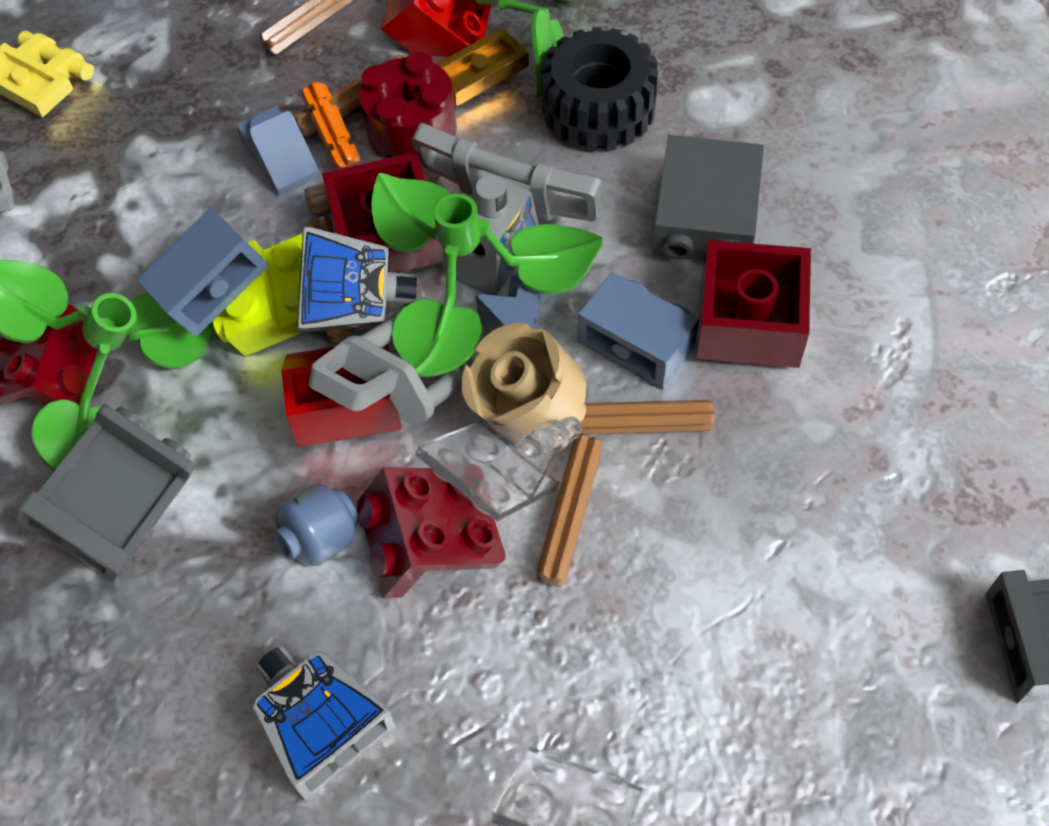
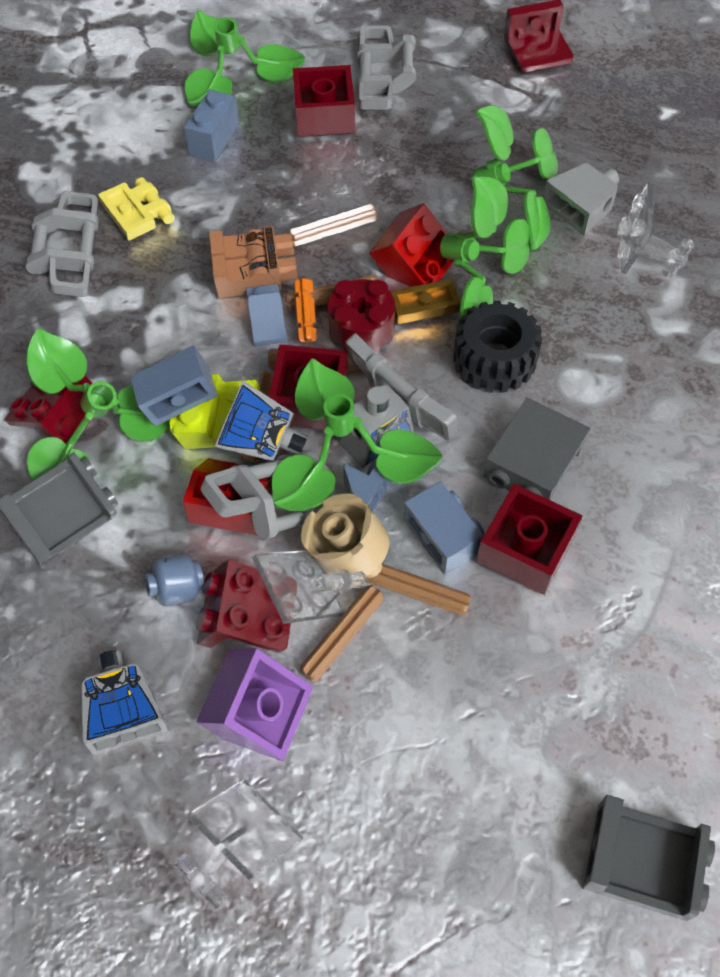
camera: 20 degrees right, 0 degrees up
none -> medium lavender slope [196,648,314,761]
none -> nougat hips [209,226,298,299]

